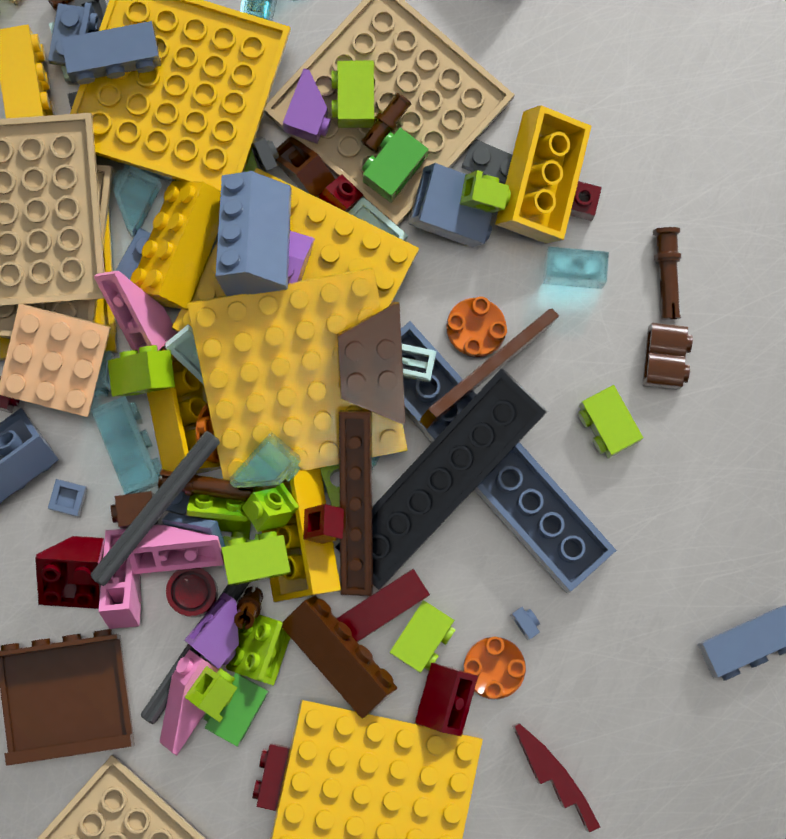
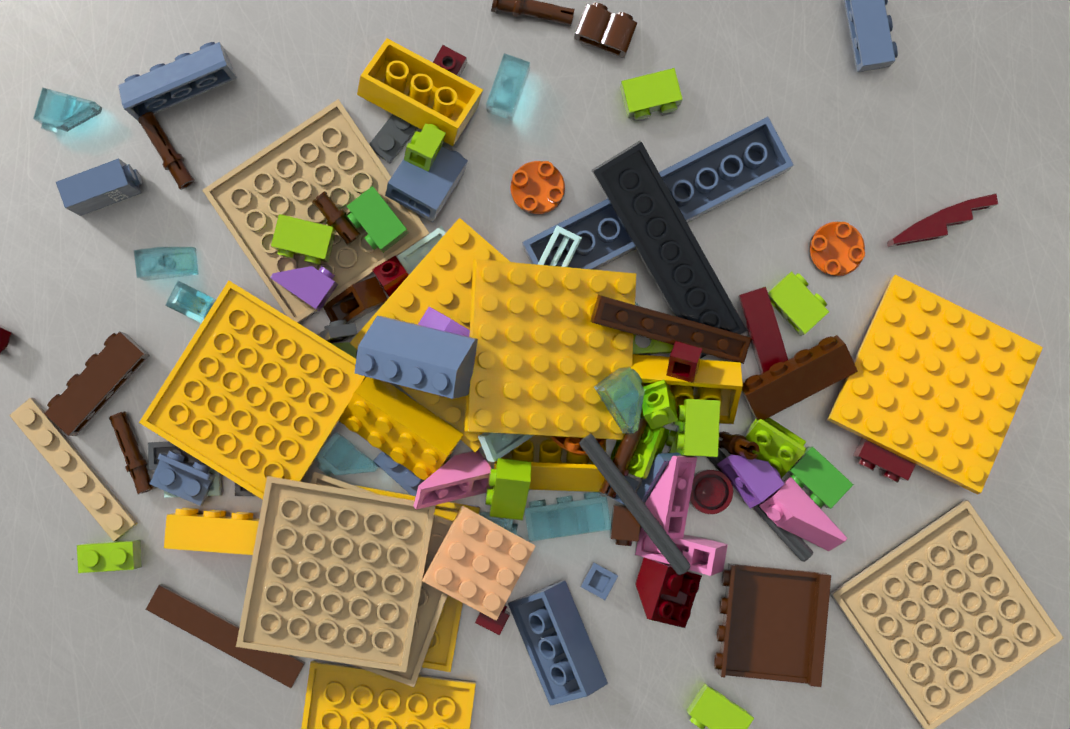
camera: 70 degrees left, 5 degrees up
sand blue brick [61,21,161,84] -> none
lime brick [185,666,237,722] -> none
reddish brown wing [337,302,405,424] -> none
dark red brick [415,662,478,737] -> none
reddish brown tile [419,308,559,429] -> none
sand blue plate [510,607,540,640] -> none

